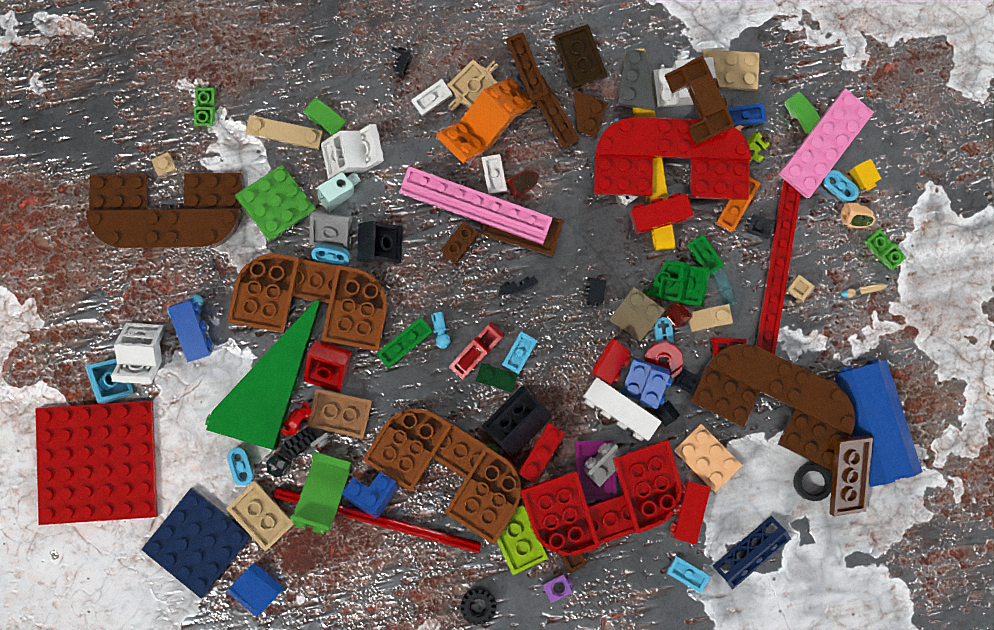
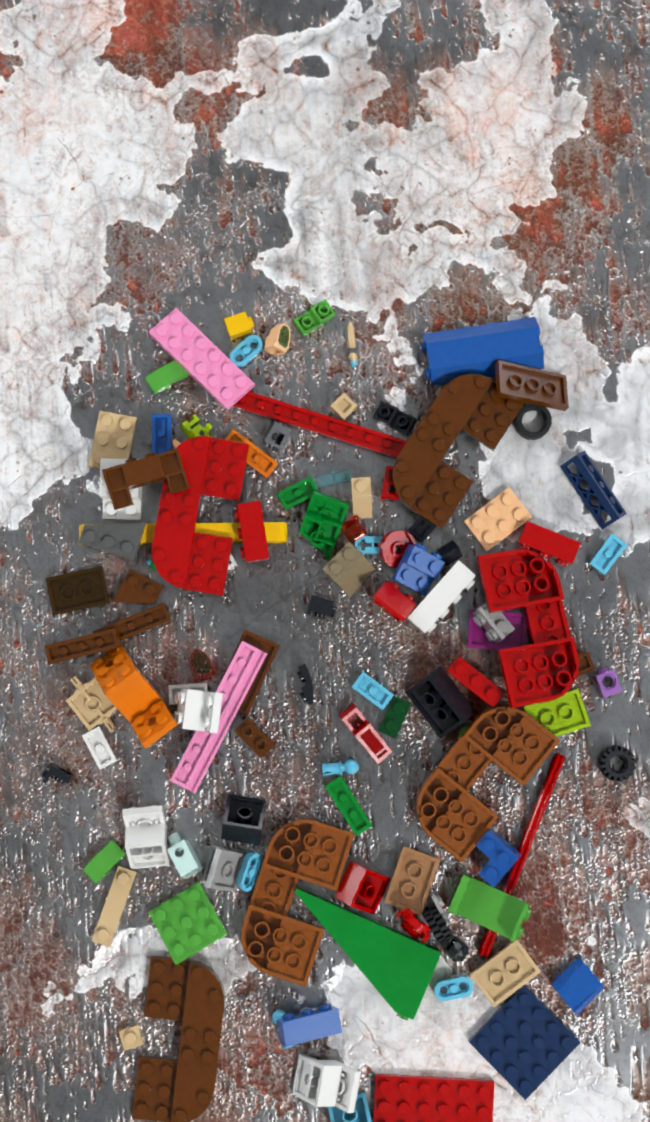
camera: 85 degrees left, 0 degrees up
bright green slope [194,88,216,126] -> none
none -> white bracket [173,688,223,733]
none -> black slope [373,401,417,436]

